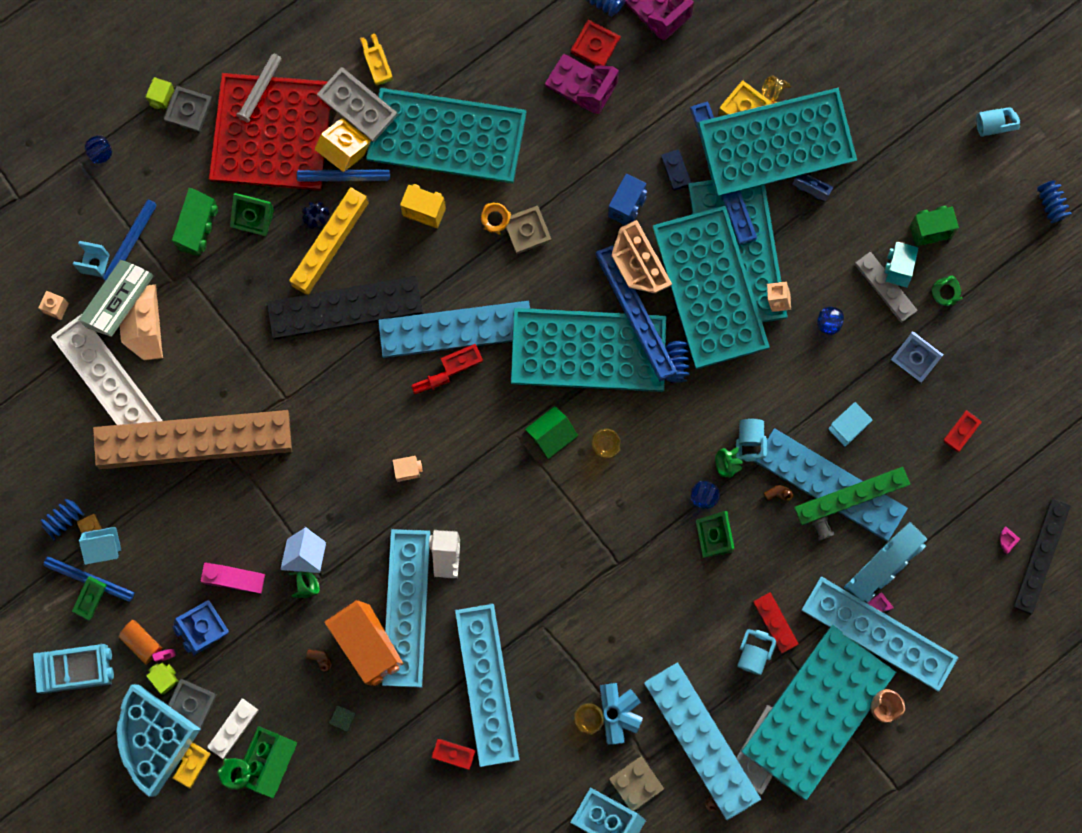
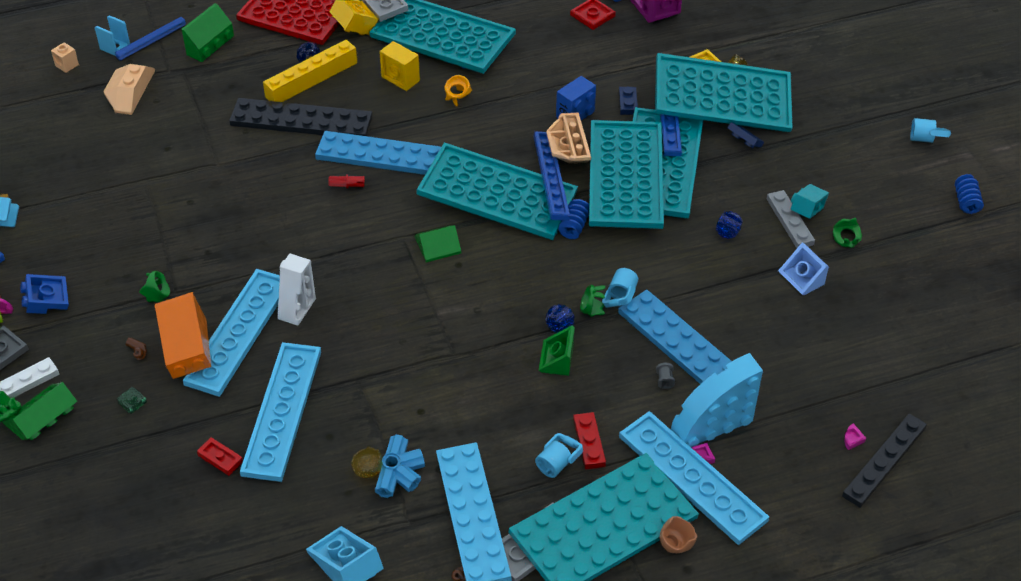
camera: 15 degrees right, 30 degrees down
white plate [51,314,163,425] -> none
sand green slope [78,260,154,337] -> none
medium nougat brick [93,410,292,469] -> none
dark pink slope [201,563,265,594] -> none
green slope [230,193,274,236] -> none
light blue slope [281,527,326,573] -> none
blue axle [297,170,390,181] -> none
light nougat brick [393,456,423,482] -> none
red plate [441,343,483,377] -> none
dark tan plate [506,205,552,254] -> none
magenta bracket [545,53,619,114] -> none
clear yellow hair [591,428,620,458] -> none
dark tan plate [609,756,664,811] -> none
reddish brown arm [763,485,793,501] -> none
light nougat brick [767,282,791,312] -> none
green plate [794,467,910,526] -> none
medium azure piece [828,402,872,446] -> none
green brick [910,206,959,247] -> none
red plate [943,410,982,453] -> none

